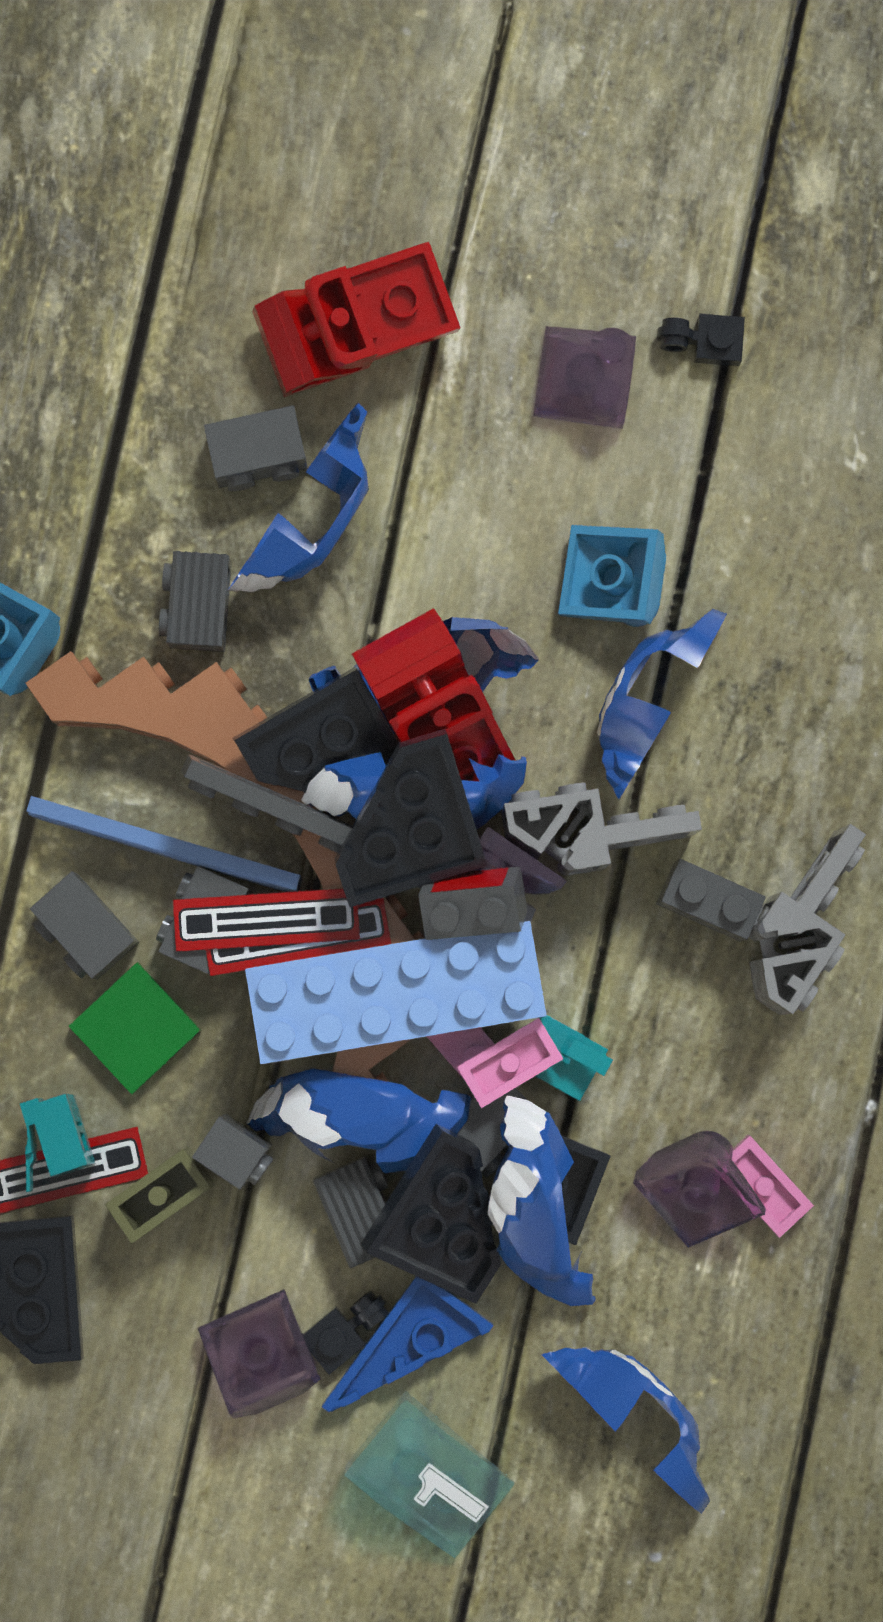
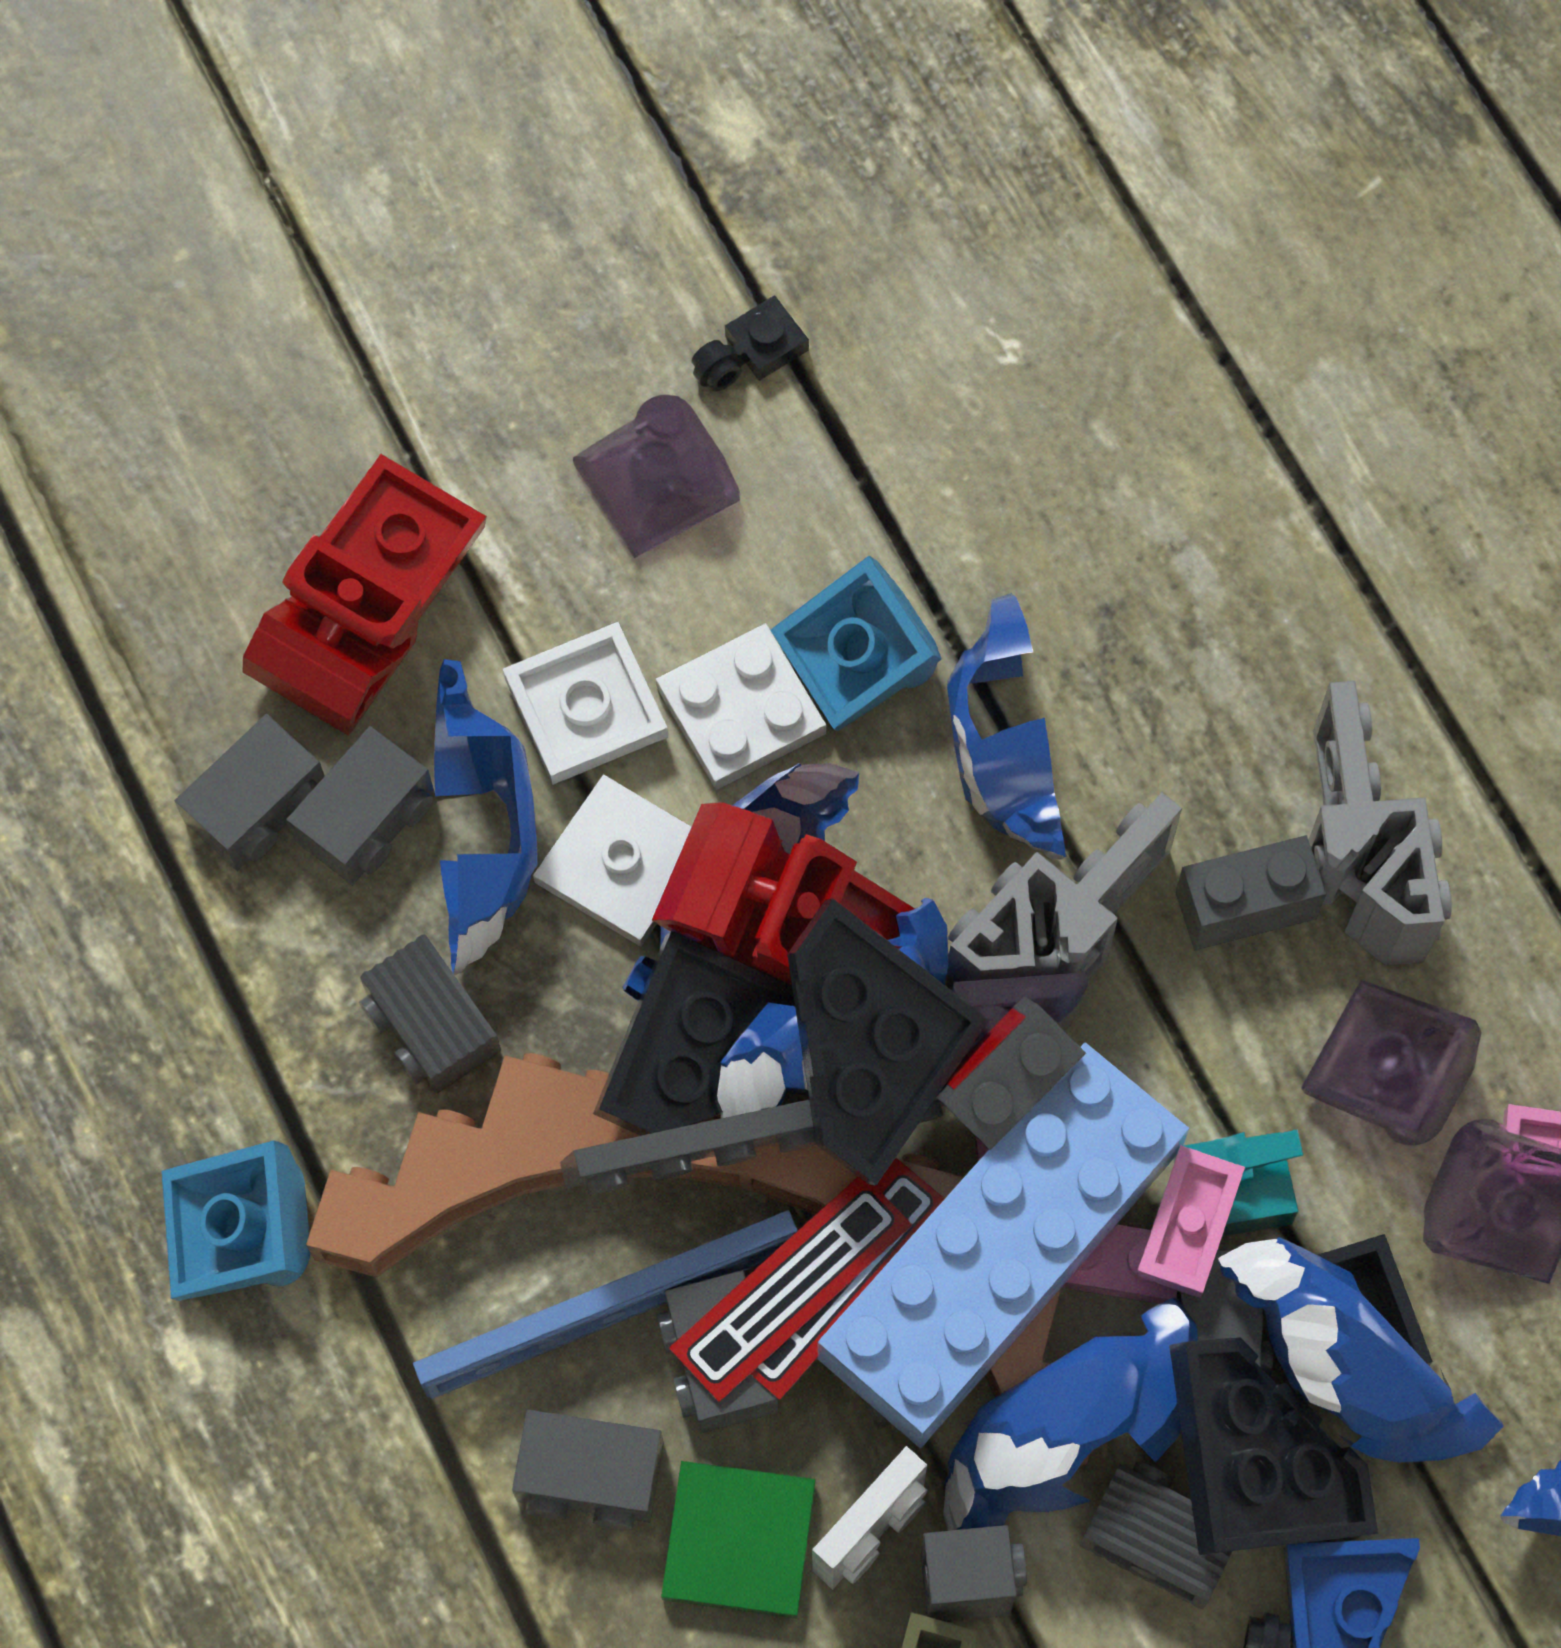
camera: 30 degrees left, 15 degrees down
none -> dark grey brick [174,713,325,871]
none -> white plate [502,622,669,785]
none -> white plate [533,774,691,947]
none -> white plate [656,623,826,790]
none -> white plate [812,1446,927,1590]
none -> clear purple slope [1301,980,1482,1146]

